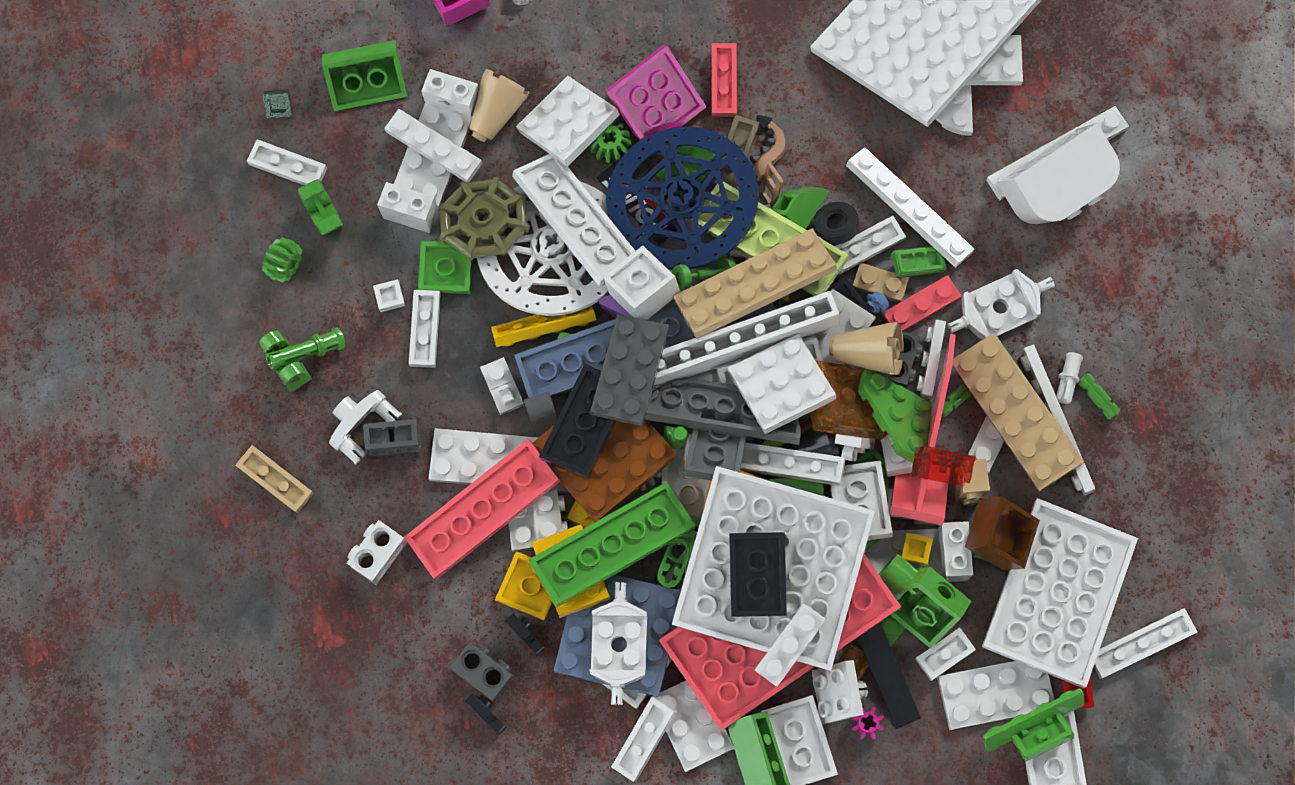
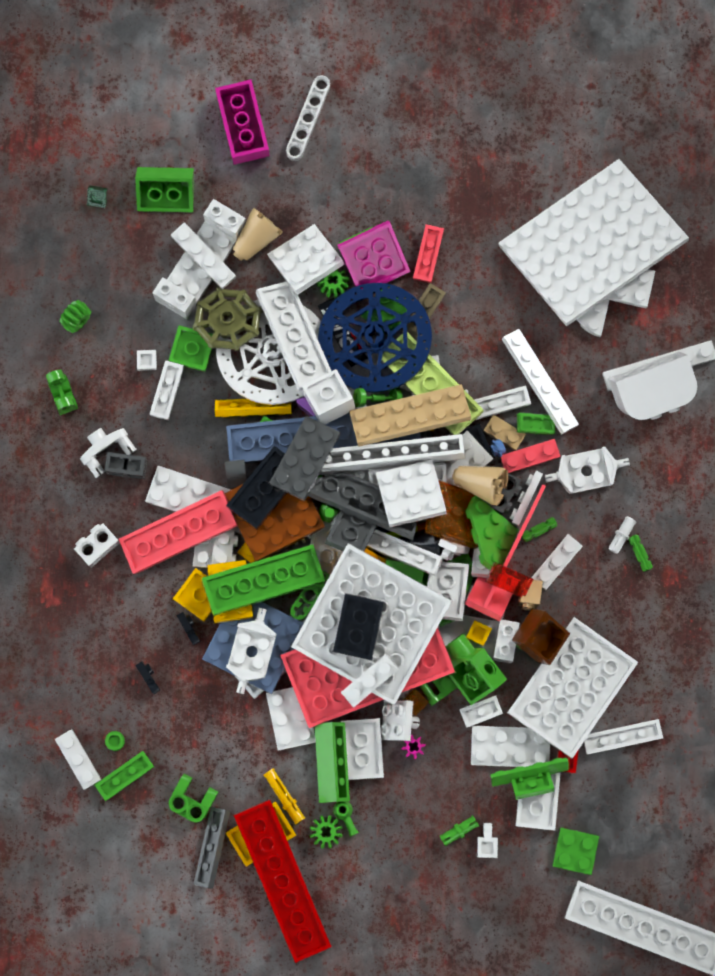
camera: 10 degrees right, 5 degrees up
tan plate [236,445,314,514] -> none
white plate [247,139,327,185] -> none
bright green pin [266,327,345,370] -> none
bright green piece [298,179,344,237] -> none
dark grey brick [450,642,514,703] -> none
white plate [480,357,524,416] -> none
white plate [611,696,677,782] -> none
medium nougat piece [749,115,786,209] -> none
bright green slope [771,186,829,229] -> none
black tyre [814,201,859,245] -> none
black sticker [858,624,921,729] -> none
tan plate [952,333,1084,492] -> none
white plate [1021,344,1095,496] -> none

